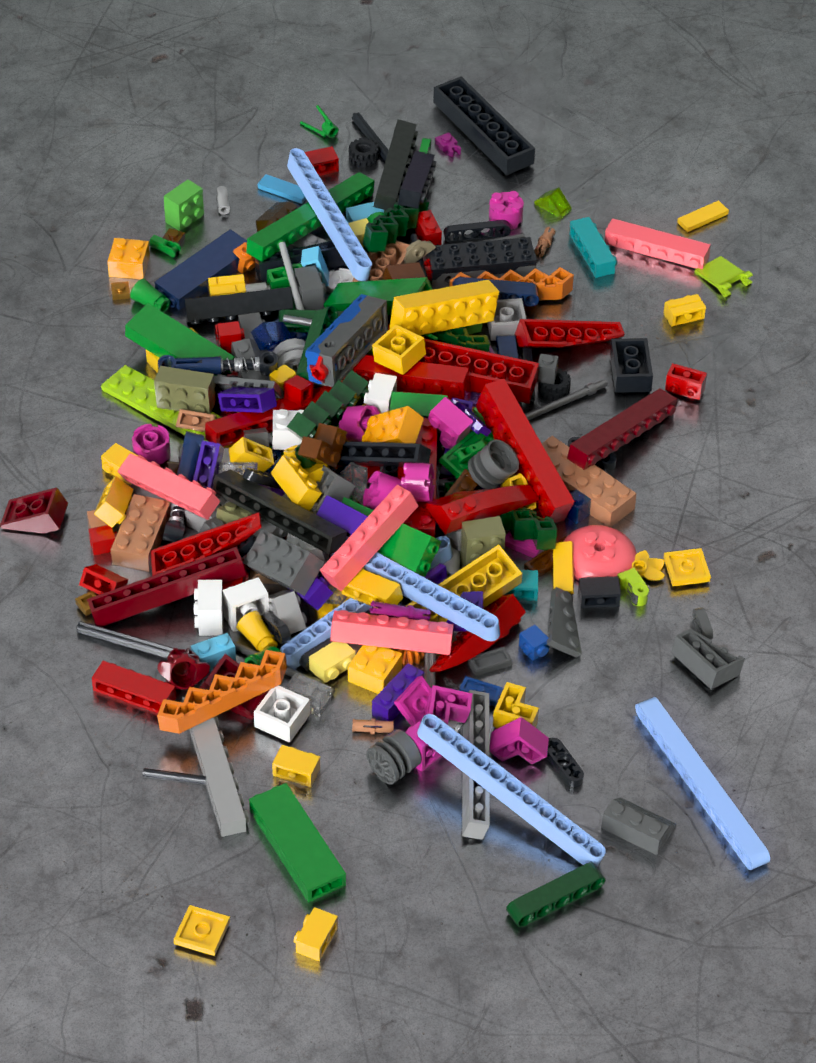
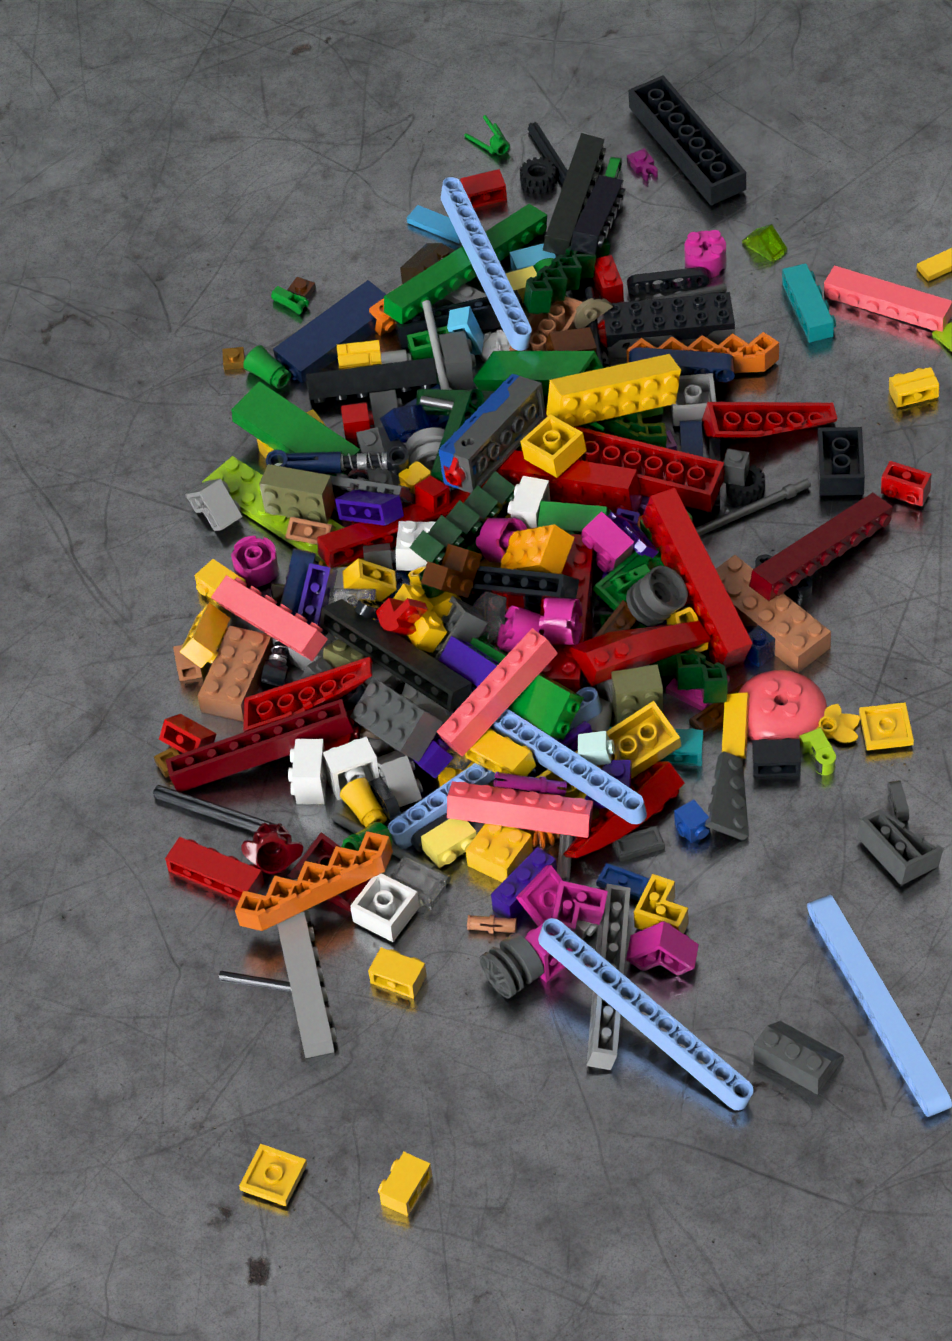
camera: 10 degrees right, 5 degrees up
dark red slope [0,487,68,534] -> none
red brick [88,525,117,555] -> none
light orange brick [108,238,150,280] -> none
bright green brick [164,179,204,231] -> none
medium azure brick [191,633,236,671] -> none
light grey bar [216,186,230,215] -> none
green brick [249,783,346,903] -> none
dark green beam [506,862,606,927] -> none
nougat pin [534,227,556,257] -> none
black beam [547,738,584,787] -> none
none -> light grey brick [185,479,243,531]
none -> red brick [376,598,428,635]
none -> light aqua brick [578,731,615,766]

